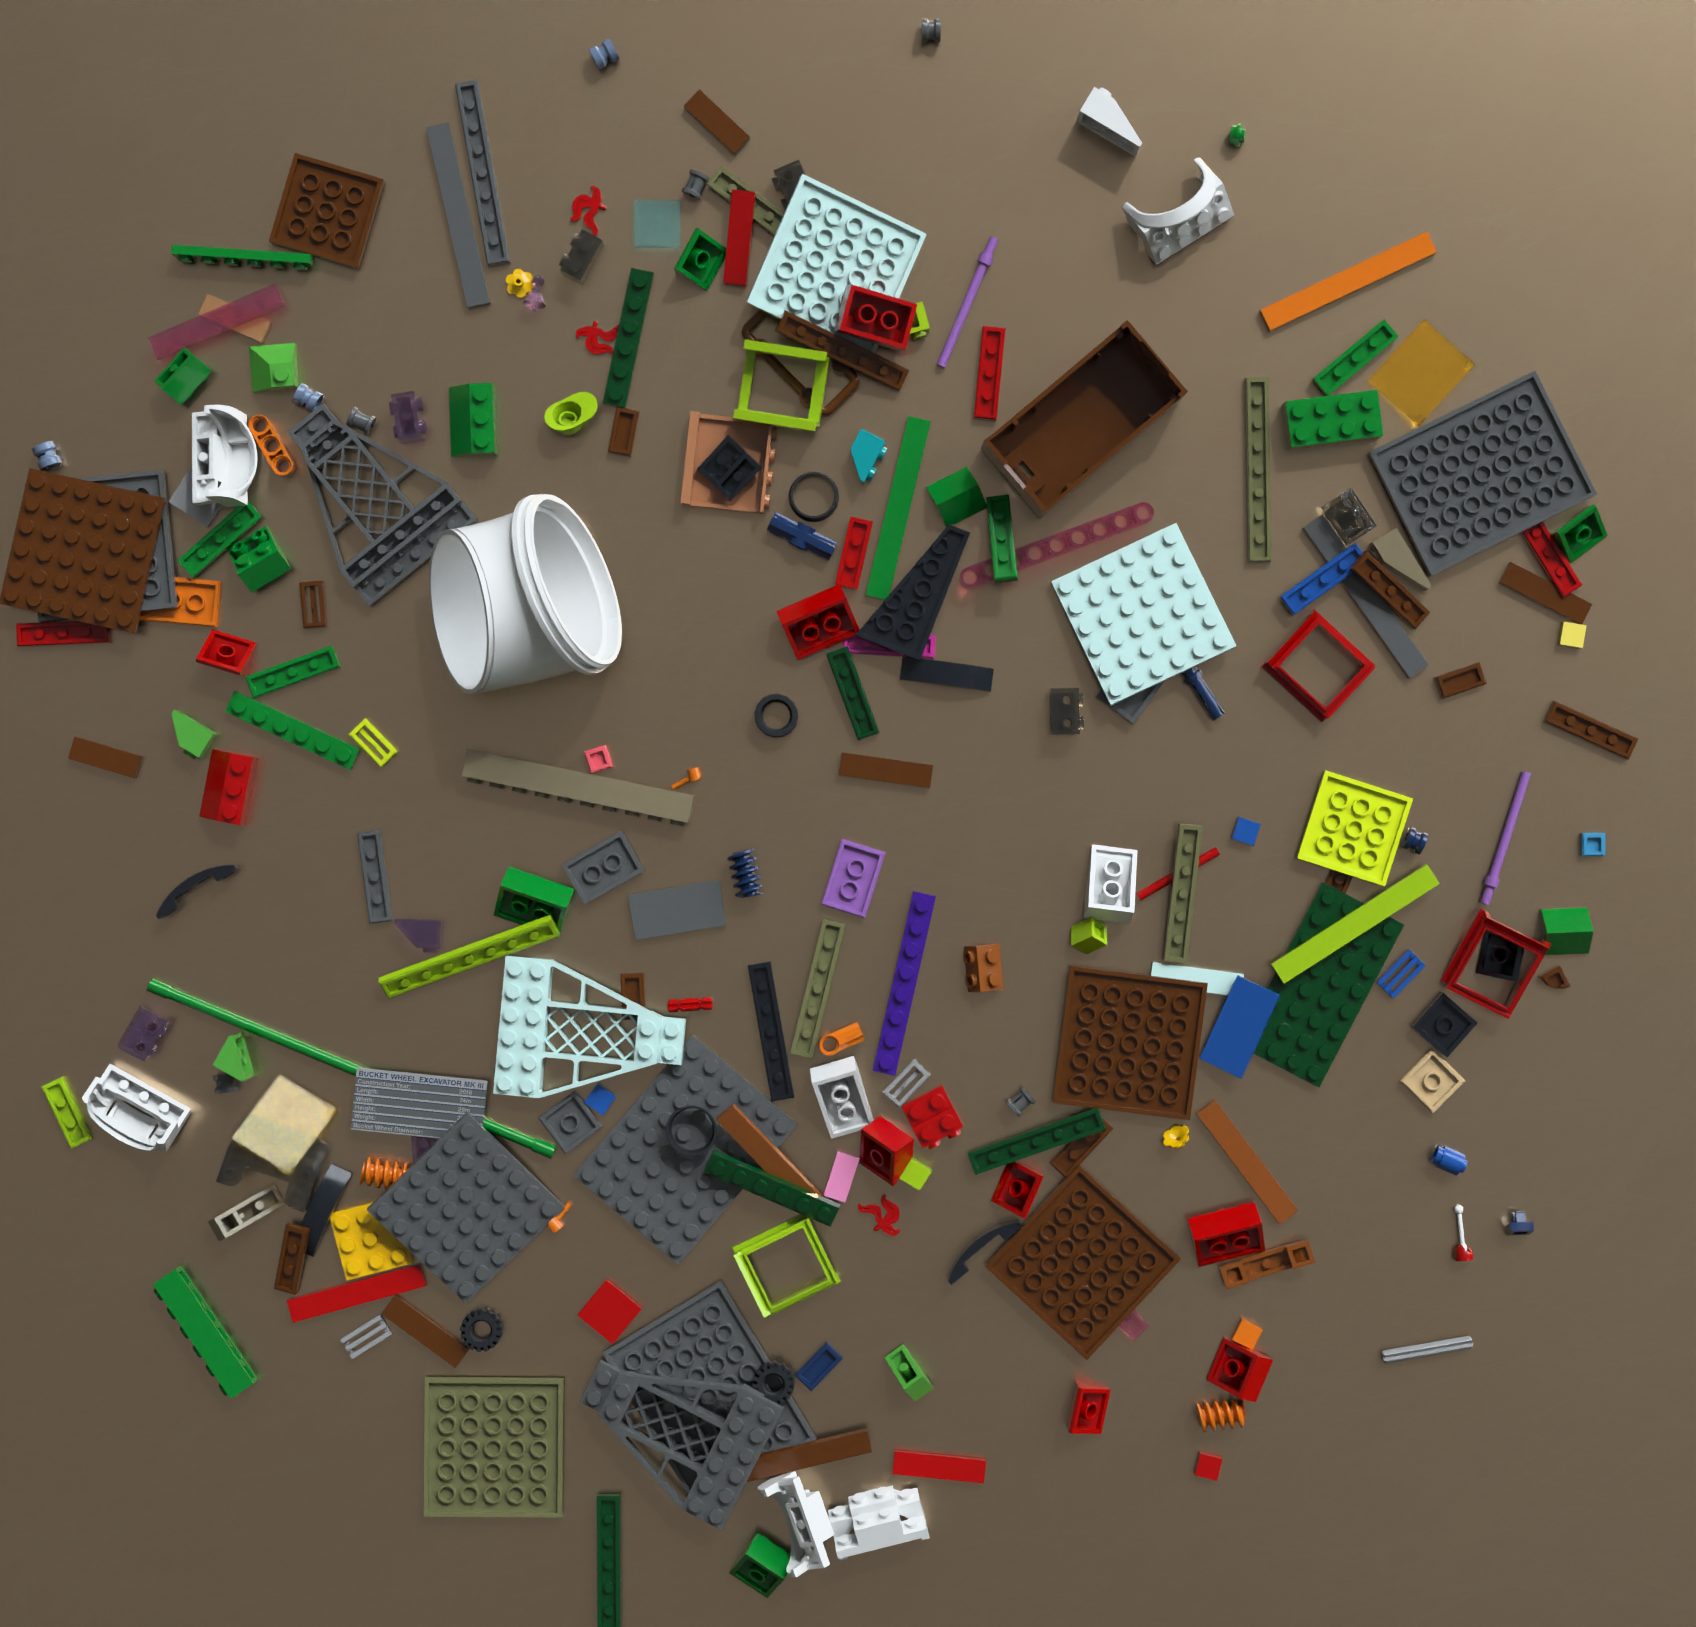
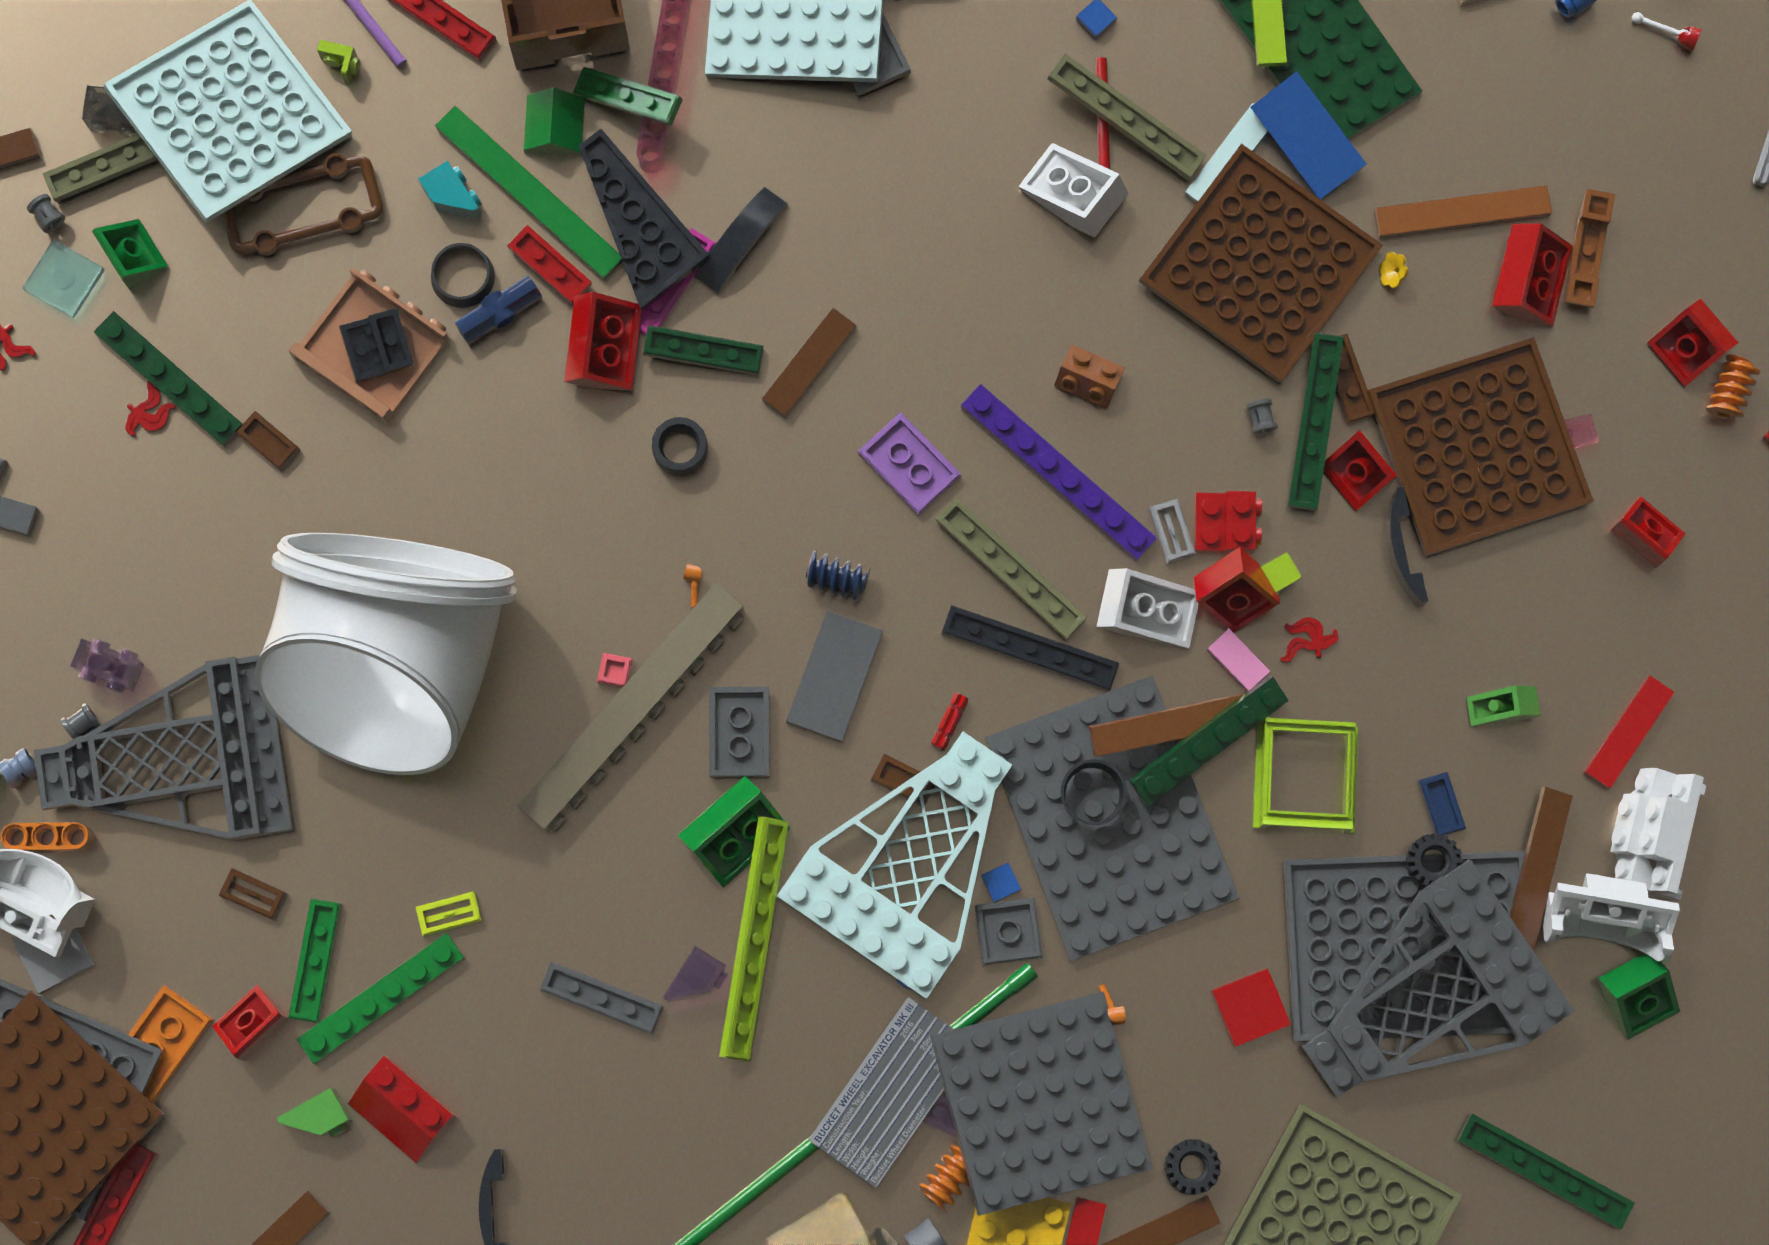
camera: 65 degrees left, 10 degrees down
green plate [177,501,263,578] -> none
green slope [227,525,291,592] -> none
green slope [449,383,498,457] -> none
yellow plant [506,269,534,298] -> none
piece [523,275,546,311] -> none
lime piece [544,392,598,435] -> none
clear smoke brick [559,229,604,286] -> none
red tile [723,189,756,285] -> none
lime piece [733,339,830,431] -> none
reddish brown tile [775,310,909,391] -> none
orange piece [818,1022,865,1056] -> none
red brick [834,284,917,351] -> none
clear smoke brick [1049,688,1084,735] -> none
lime panel [1071,917,1107,954] -> none
orange tile [1231,1318,1263,1350] -> none

